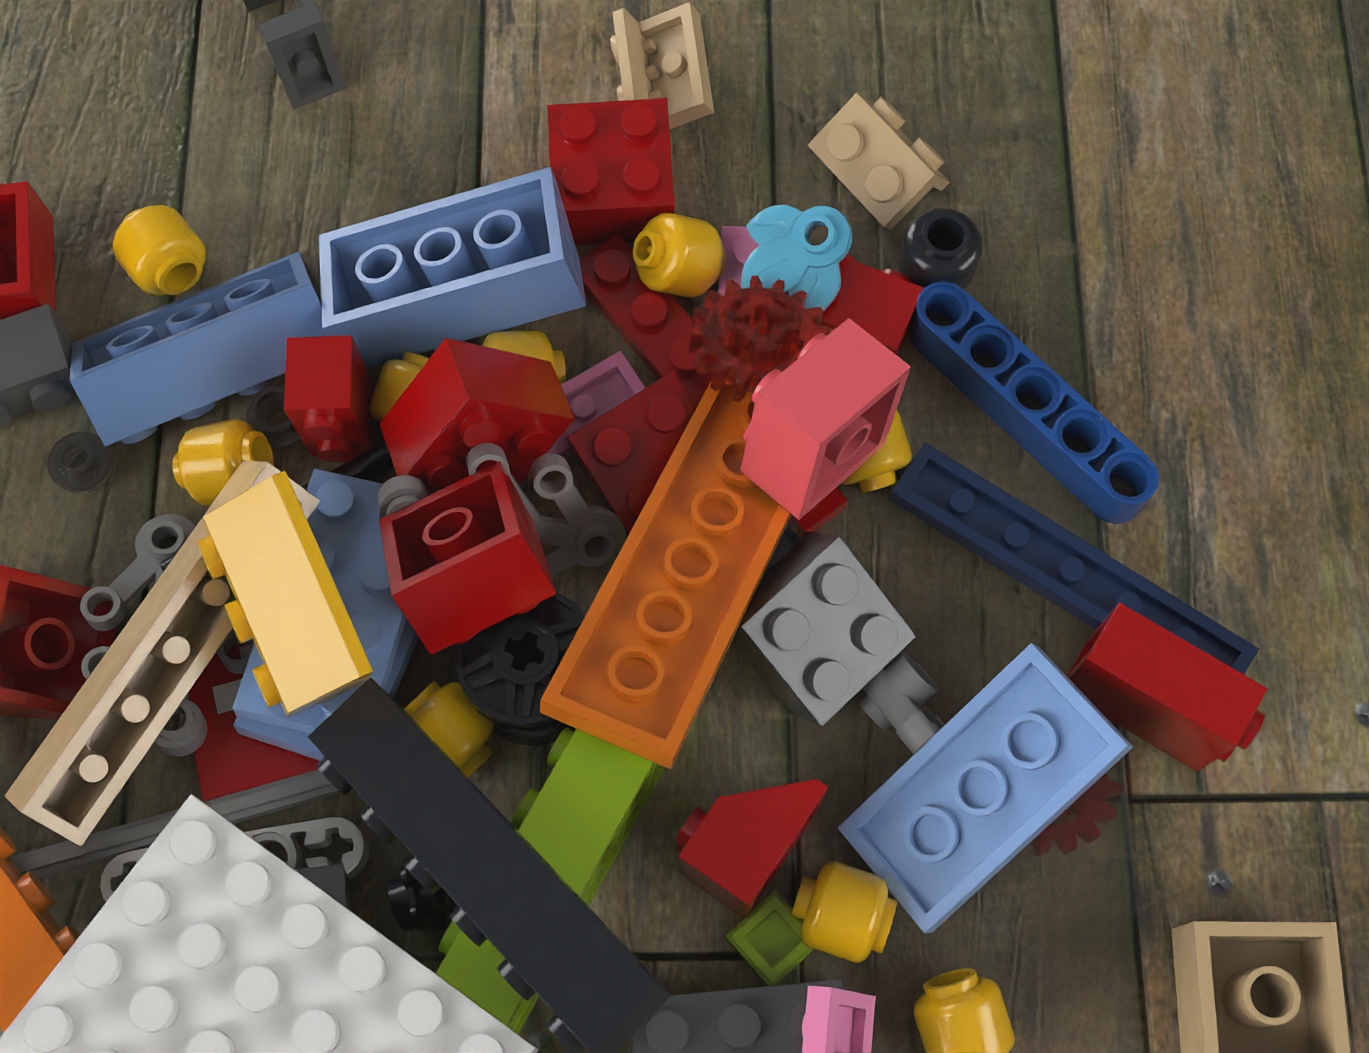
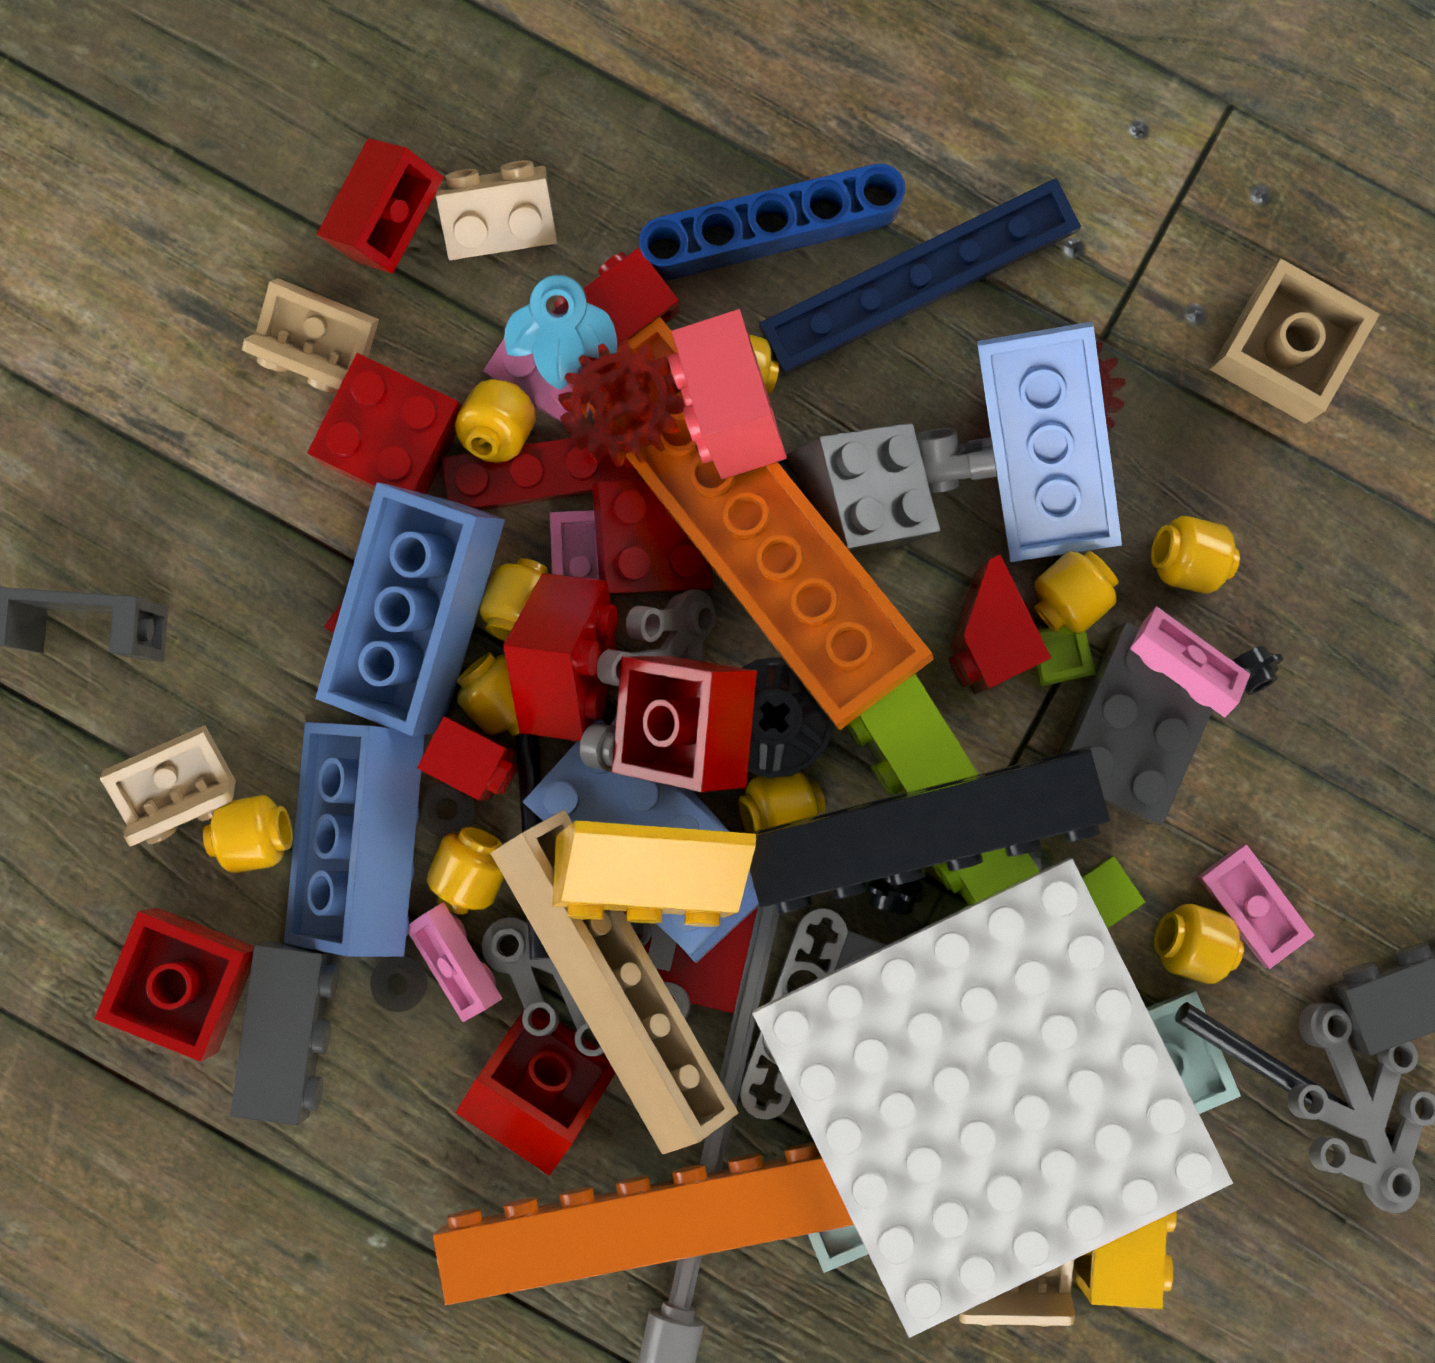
camera: 60 degrees left, 15 degrees up
black head [899,208,982,289] -> none
red brick [1067,602,1268,772] -> none
none -> tan bracket [100,725,236,847]
none -> red brick [316,138,444,274]
none -> bright pink plate [408,902,503,1022]

